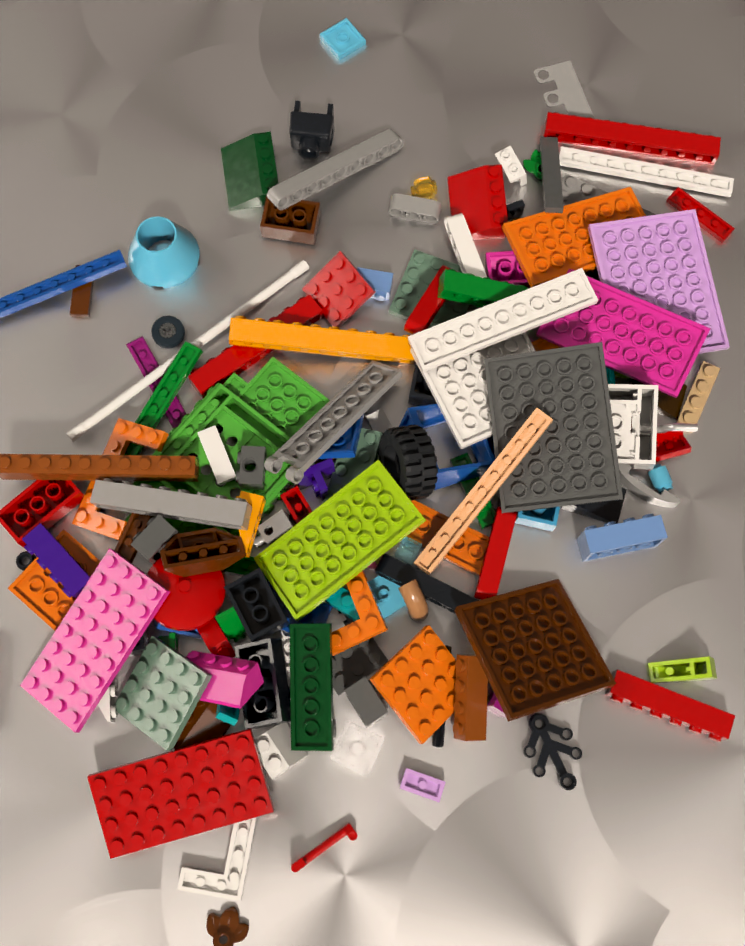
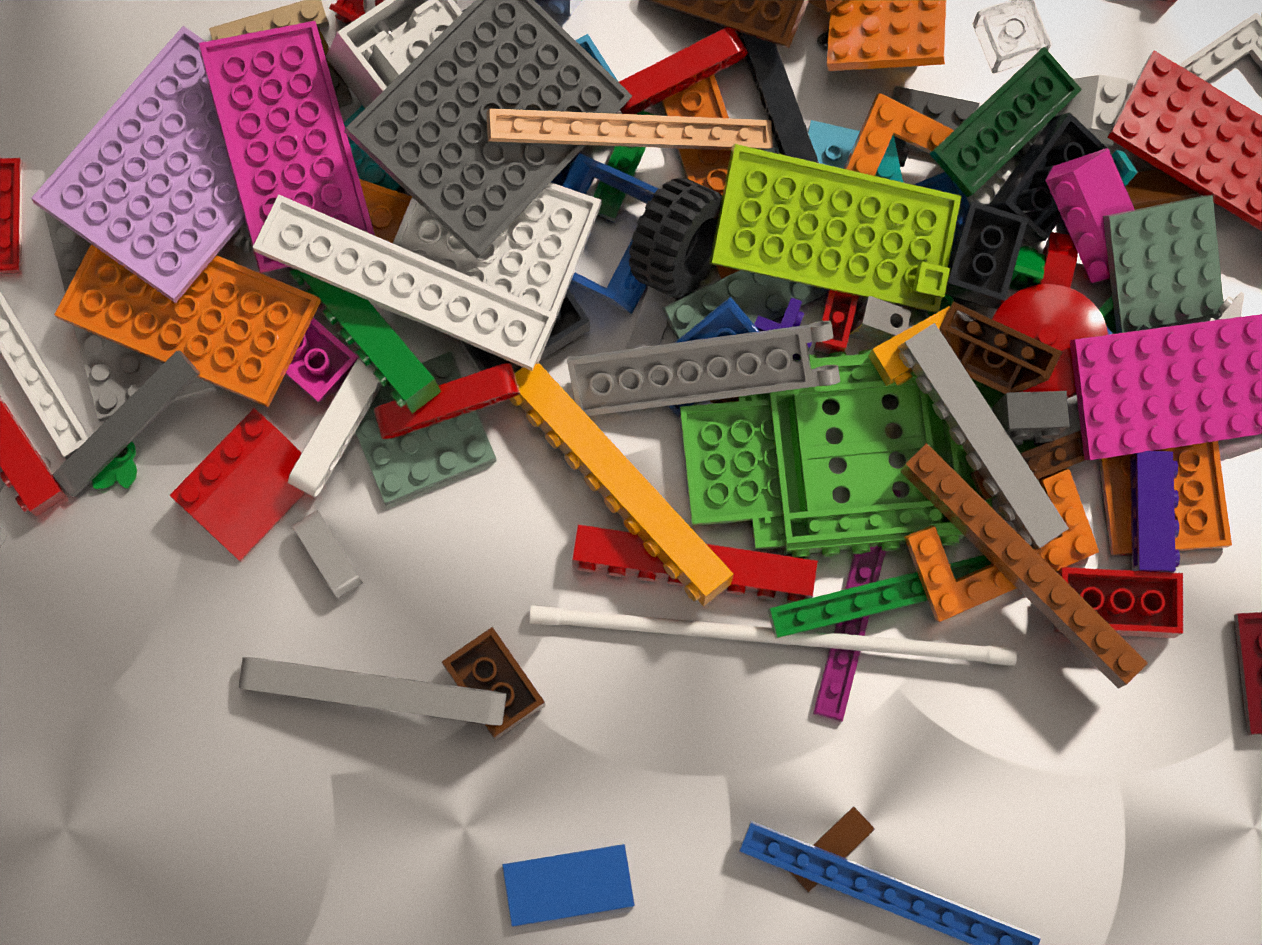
camera: 140 degrees left, 5 degrees up
black plate [16,551,36,571] -> none
medium azure cone [128,217,200,288] -> none
black bush [151,316,185,349] -> none
white tile [197,426,236,486] -> none
dark green slope [221,131,279,211] -> none
dark grey brick [236,446,267,490] -> none
black piece [289,101,335,159] -> none
plate [302,251,376,327] -> none
medium azure tile [319,18,366,60] -> none
dark grey brick [344,677,389,728] -> none
medium blue brick [357,267,393,301] -> none
medium nougat cylinder [398,579,429,622] -> none
clear yellow head [411,176,437,200] -> none
white bracket [495,146,527,187] -> none
black plate [506,199,525,220] -> none
none -> blue tile [502,844,635,927]
none -> lime plate [912,262,950,298]

